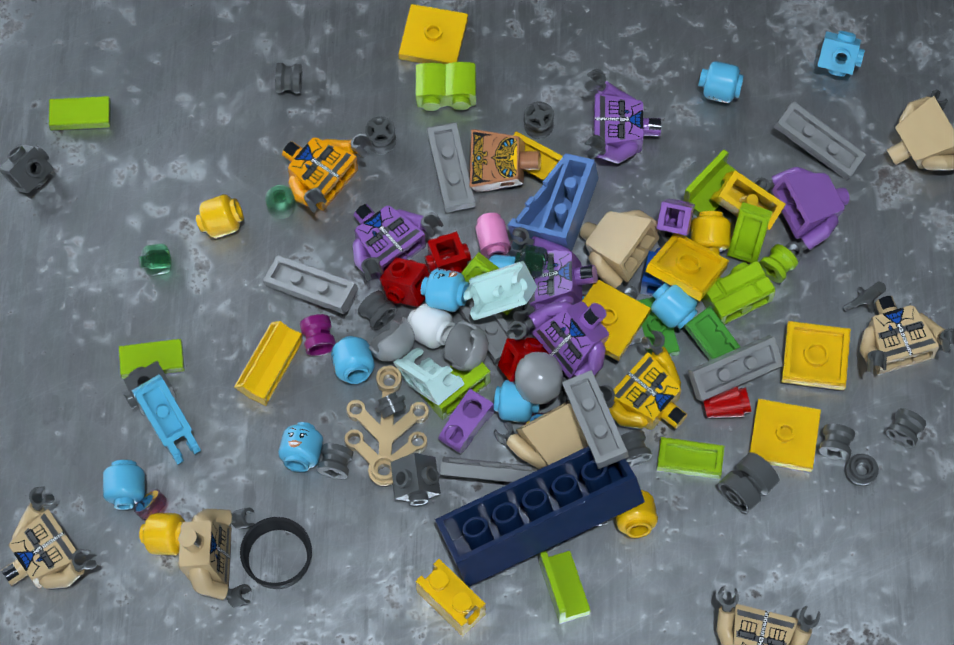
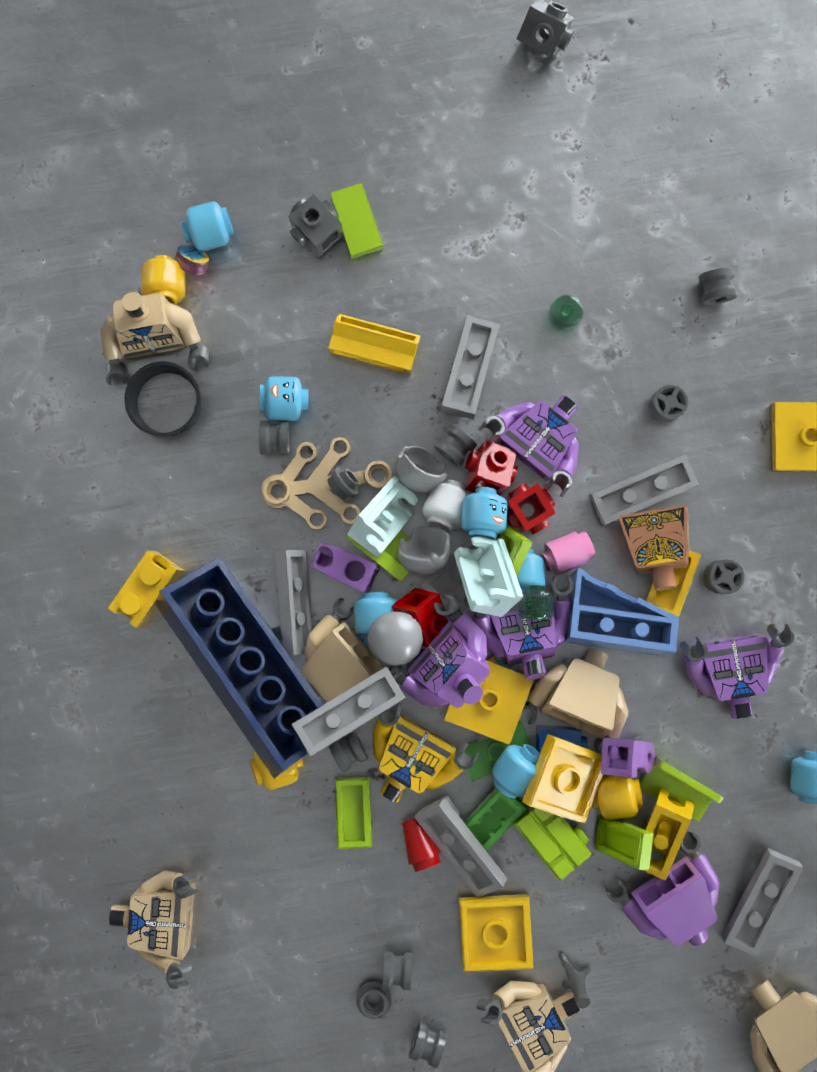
camera: 80 degrees right, 20 degrees up
torso [1,486,96,589] -> none
lime tile [49,96,111,130] -> none
medium azure hinge [131,374,201,465] -> none
clear green piece [138,244,171,276] -> none
yellow head [196,194,244,239] -> none
torso [282,133,373,212] -> none
magenta wheel [300,314,336,356] -> none
medium azure head [331,336,375,384] -> none
dark grey brick [390,453,441,506] -> none
lime brick [416,62,476,111] -> none
lime panel [539,551,591,624] -> none
dark grey wheel [718,452,780,513] -> none
yellow plate [749,399,821,472] -> none
lime wheel [759,244,798,283] -> none

